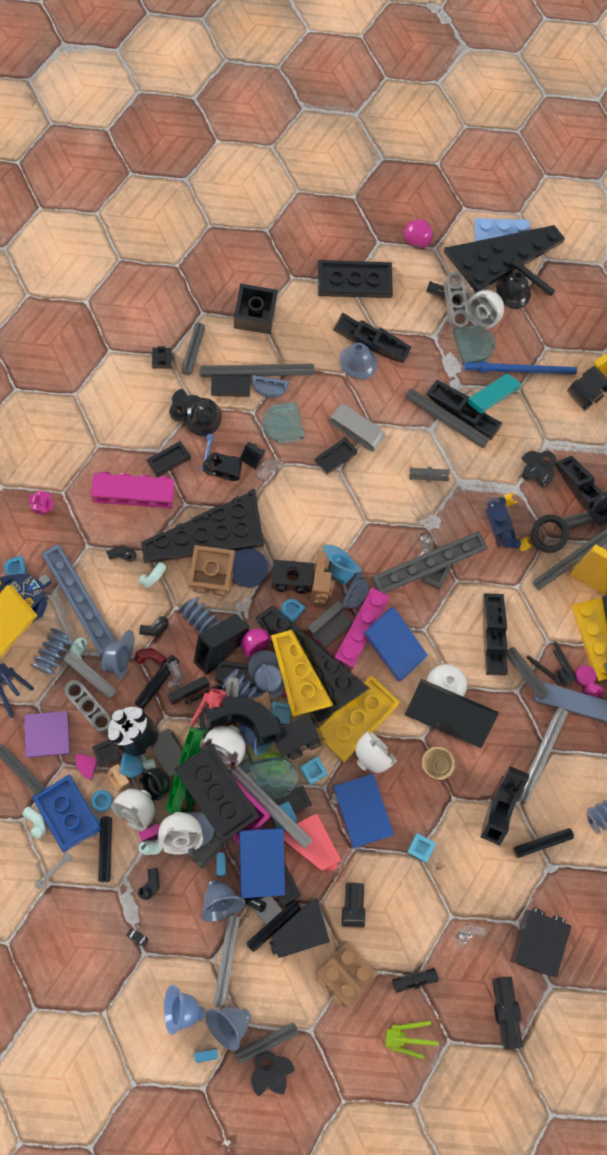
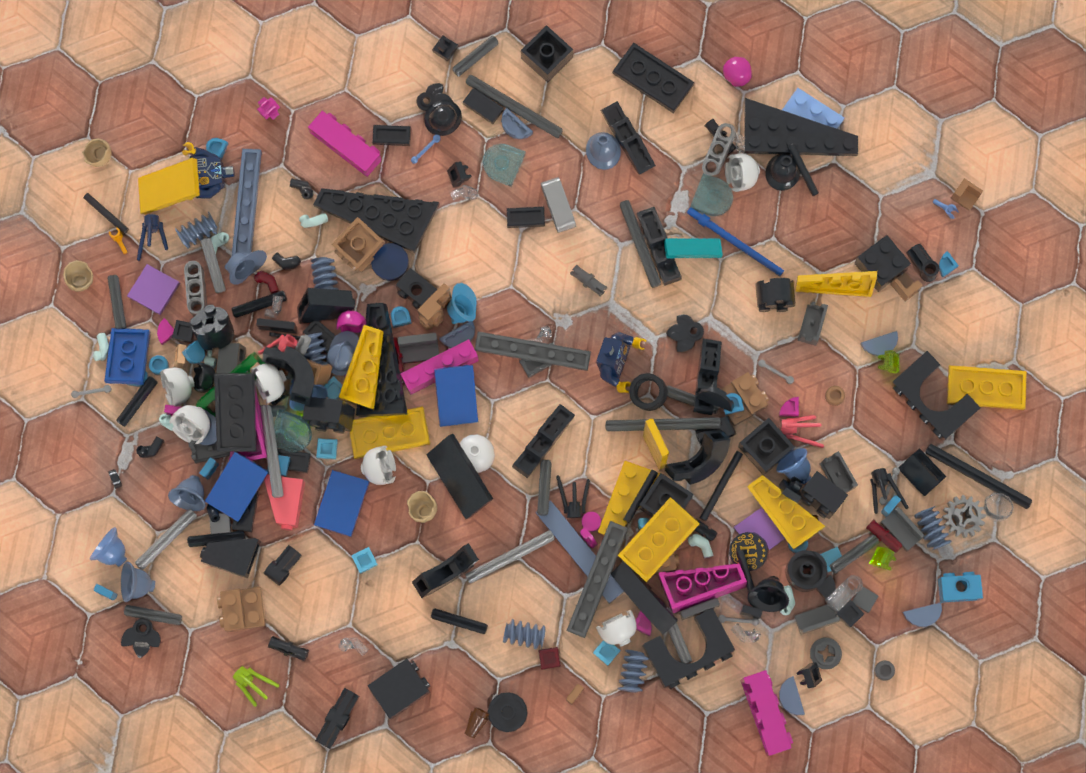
camera: 50 degrees right, 5 degrees up
black piece [202,452,242,481] -> none

